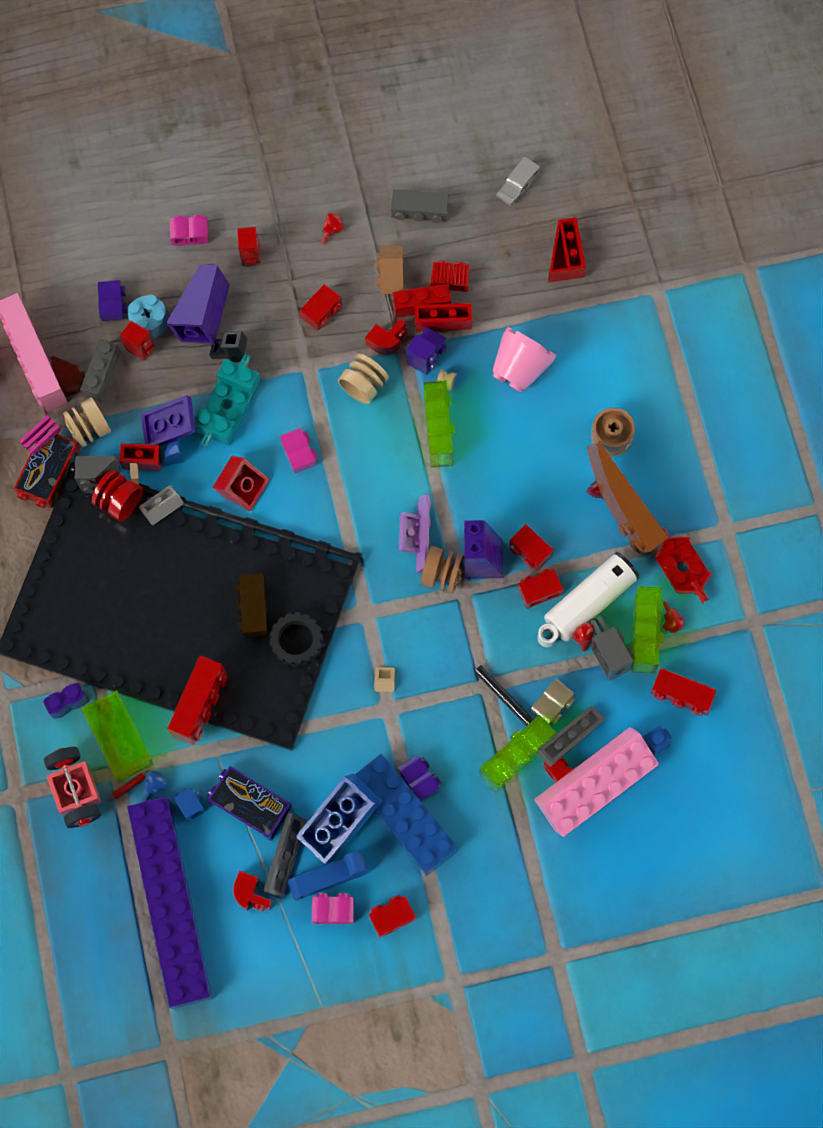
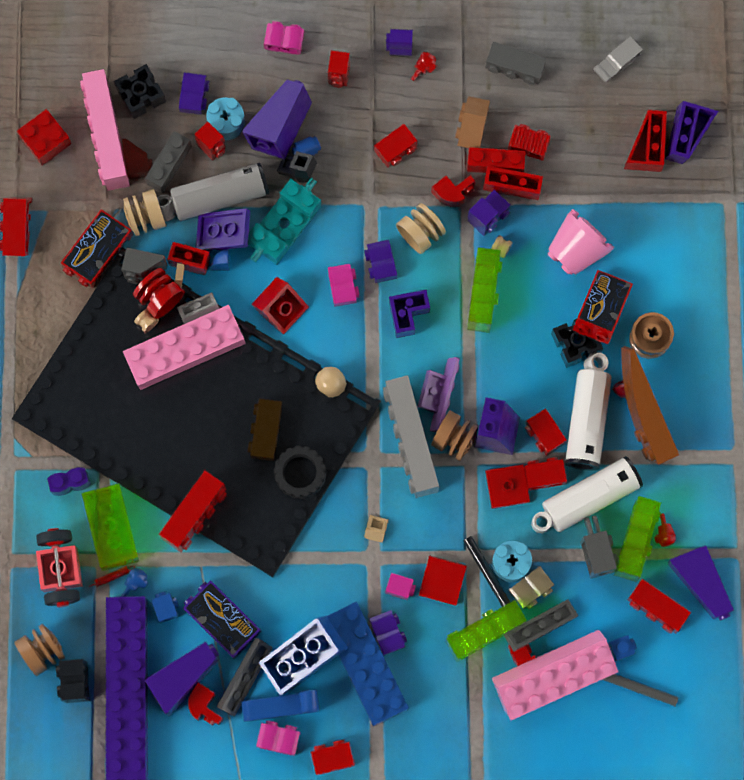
camera: 10 degrees right, 5 degrees up
dark pink tile [19,415,61,456] -> none
red piece [572,623,594,651] -> none
red plate [655,527,712,604] -> none
none -> medium nougat wheel [14,624,65,676]
none -> black brick [56,659,90,703]
none -> black brick [114,64,166,119]
none -> bright pink brick [123,305,246,390]
none -> tan wheel [134,309,159,333]
none -> dark purple slope [145,641,219,716]
none -> light grey piece [157,162,270,221]
none -> blue brick [292,136,321,155]
none -> tan hair [315,366,347,397]
none -> dark purple brick [364,240,397,284]
none -> light grey brick [383,375,439,498]
none -> dark pink brick [385,573,416,600]
none -> dark purple brick [386,29,413,56]
none -> dark purple brick [389,289,430,338]
none -> red slope [419,555,467,606]
none -> red plate [485,464,530,509]
none -> medium azure brick [492,541,532,582]
none -> black brick [551,319,604,368]
none -> white piece [565,353,612,470]
none -> panel [573,270,633,344]
none -> dark grey piece [602,674,678,706]
none -> dark purple wedge [665,101,719,164]
none -> dark purple slope [668,545,734,621]

